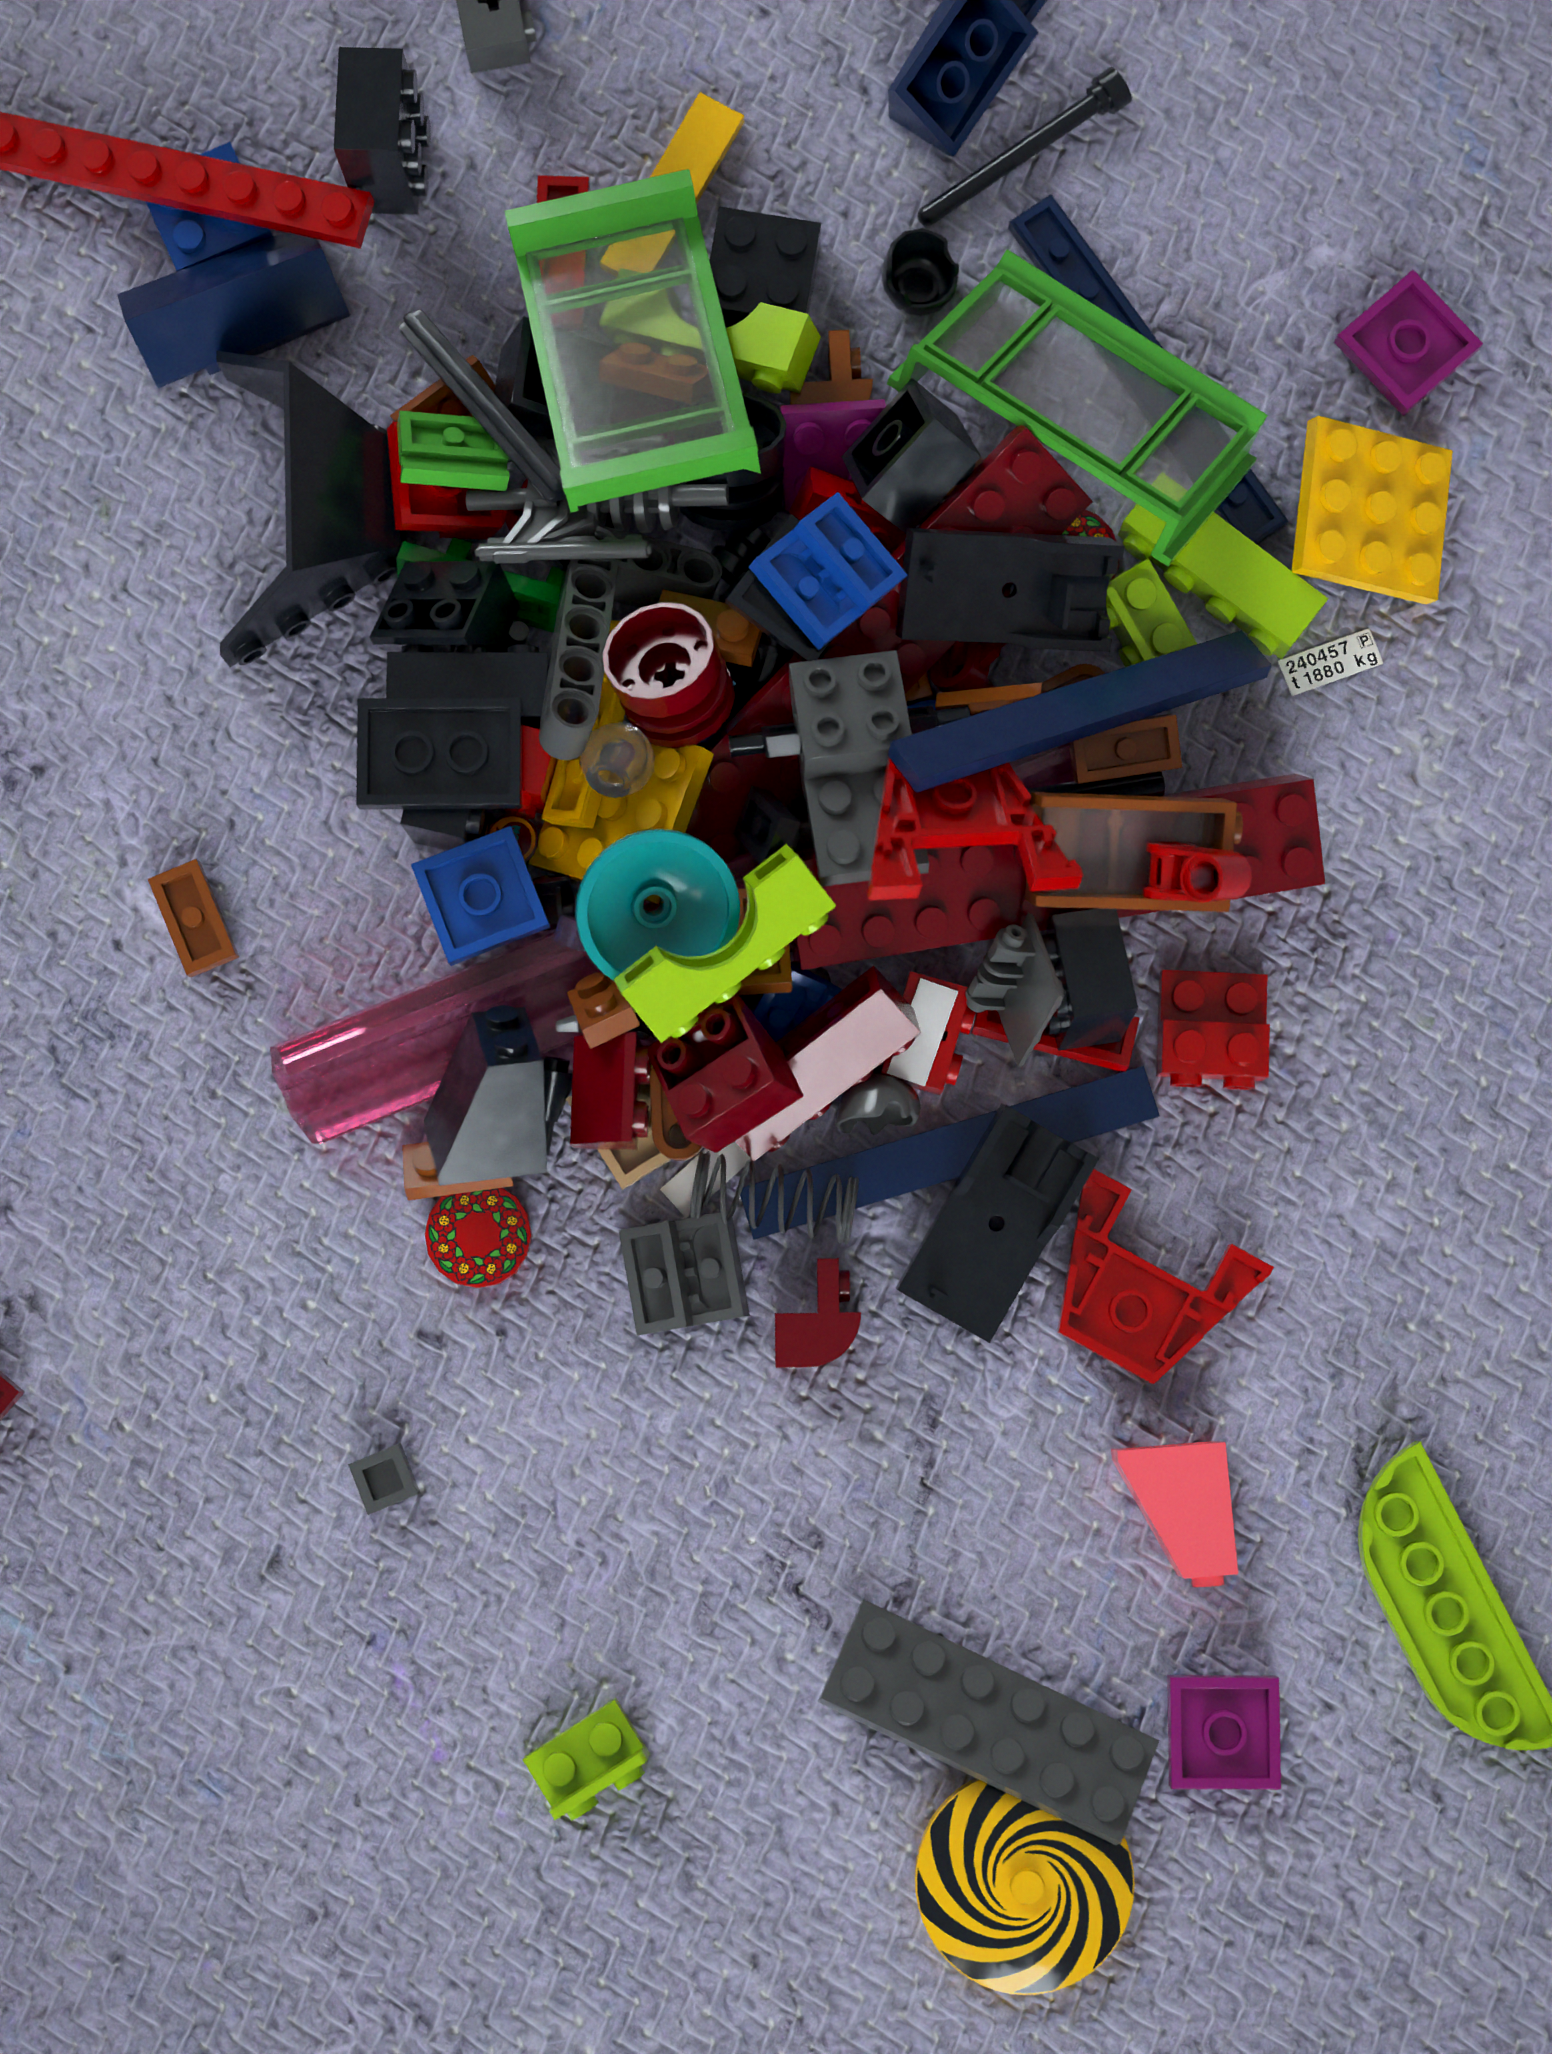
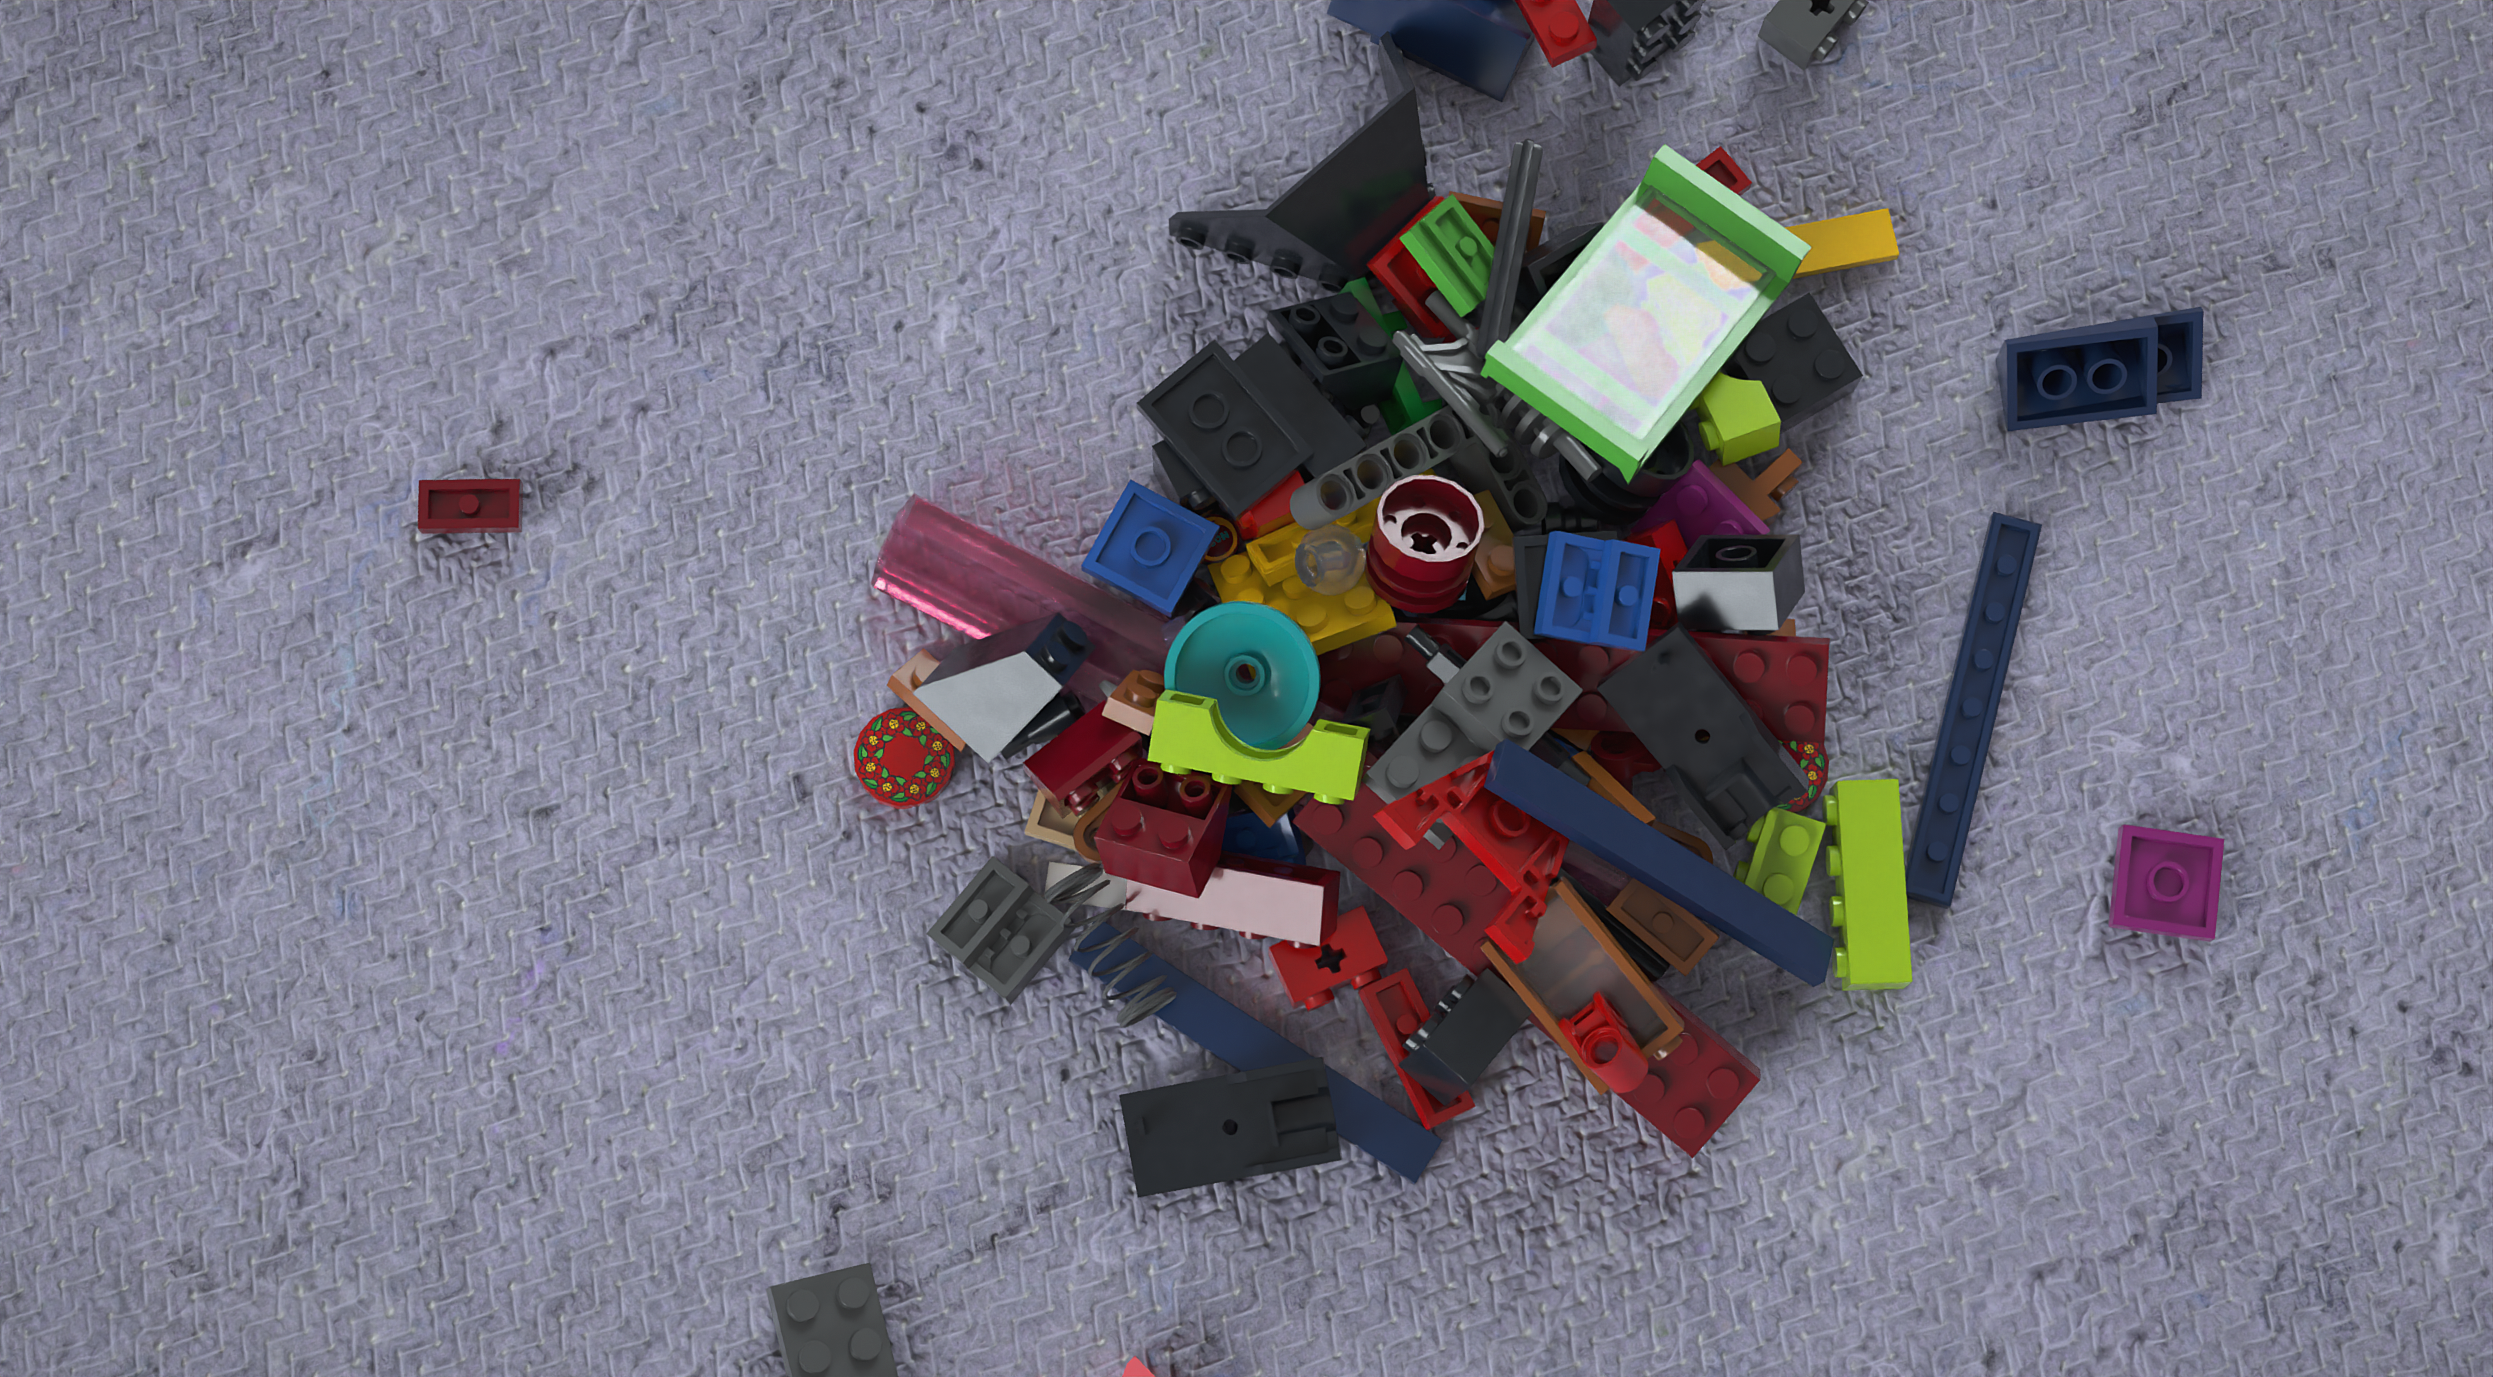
camera: 45 degrees right, 5 degrees down
dark orange plate [148,859,239,978] -> none
dark grey plate [348,1443,420,1515] -> none
lime bracket [522,1698,650,1821] -> none
dark red brick [775,1258,861,1368] -> none
dark grey hair [835,1073,921,1135] -> none
black hair [881,228,960,316] -> none
piece [887,249,1268,566] -> none
white sticker [887,978,958,1087] -> none
black piece [918,67,1132,226] -> none
dark grey hinge [965,914,1064,1067] -> none
red wing [1057,1169,1274,1384] -> none
red plate [1156,970,1270,1090] -> none
white sticker [1278,628,1384,696] -> none
yellow plate [1291,415,1453,605] -> none

